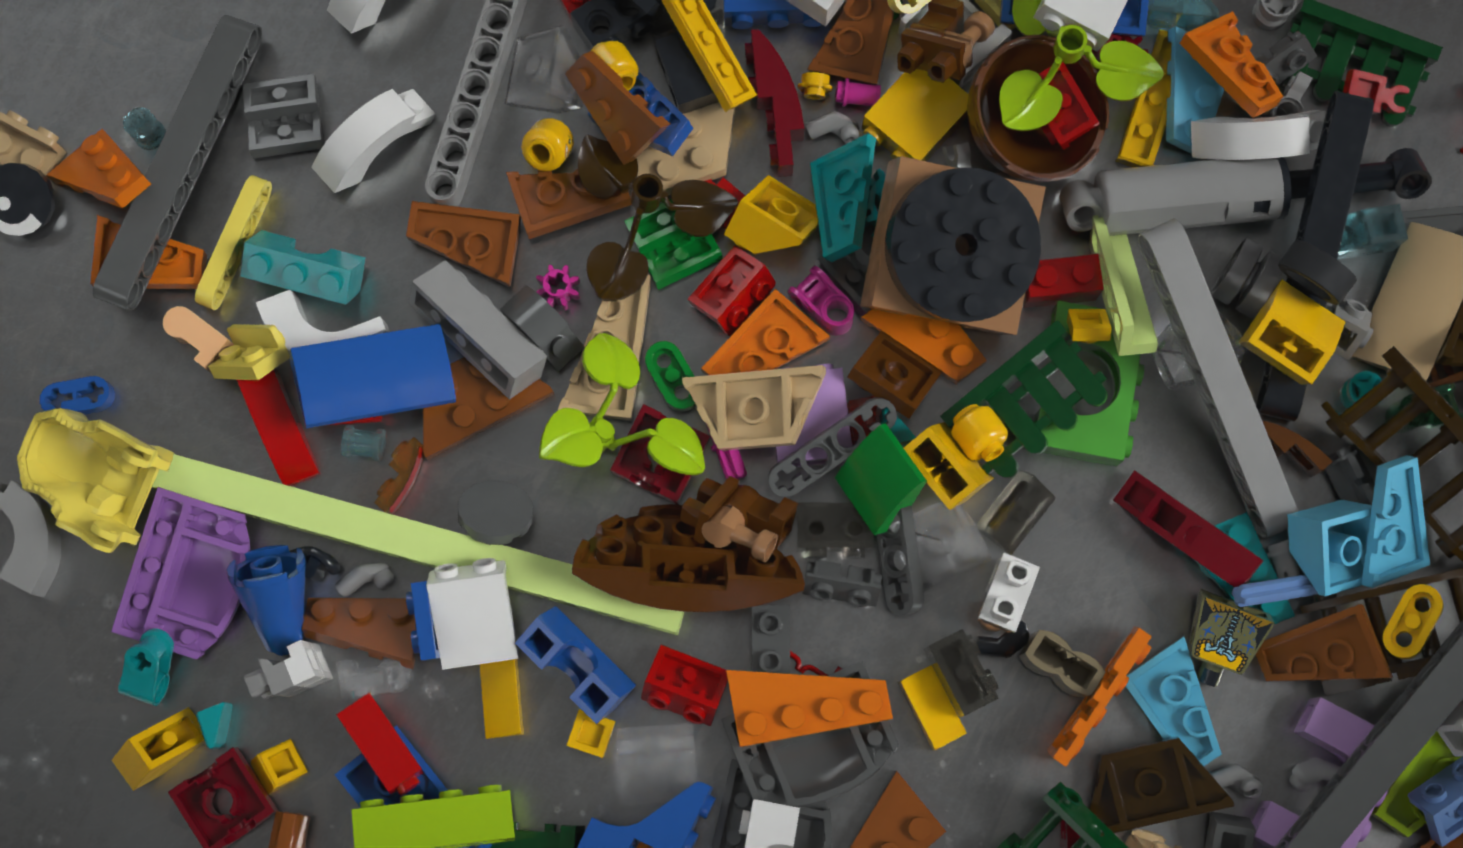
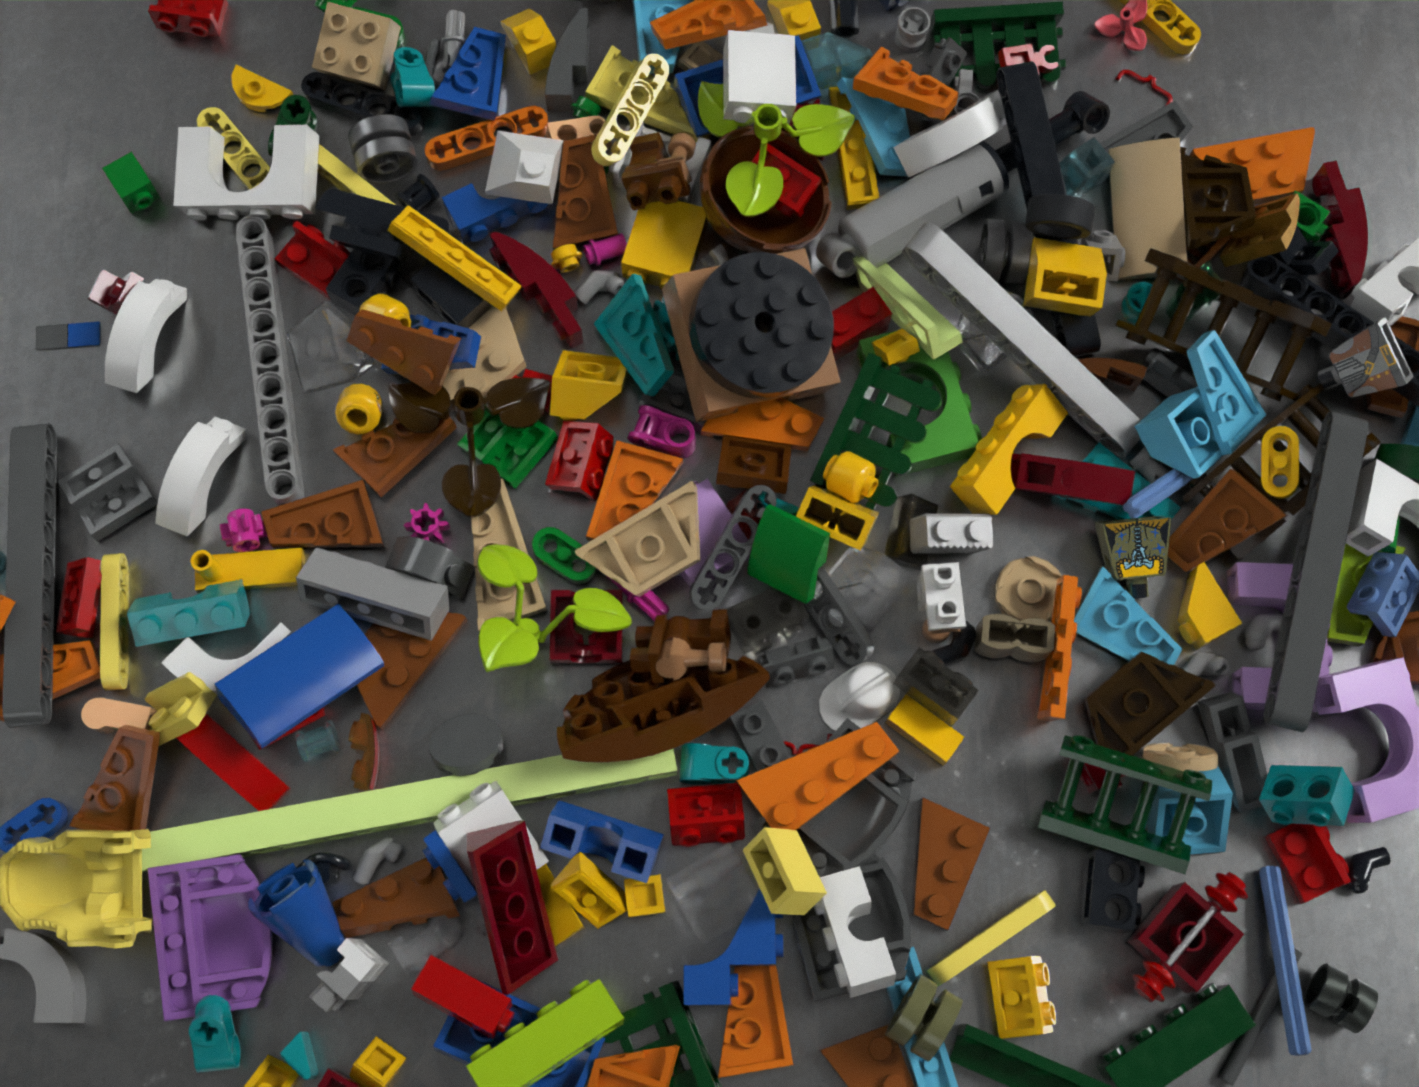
camera: 30 degrees left, 5 degrees down
none -> red bracket [56,557,102,639]
none -> dark orange wing [69,725,160,831]
none -> yellow piece [190,548,305,593]
none -> dark pink gear [219,509,267,552]
none -> dark red slope [467,820,558,995]
none -> yellow slope [551,852,627,929]
none -> teal piece [679,743,750,785]
none -> light yellow brick [743,827,827,915]
none -> white piece [819,662,900,731]
none -> light grey brick [909,513,993,554]
none -> yellow arch [950,384,1068,515]
none -> tan tile [994,556,1061,621]
none -> yellow slope [1177,562,1242,650]

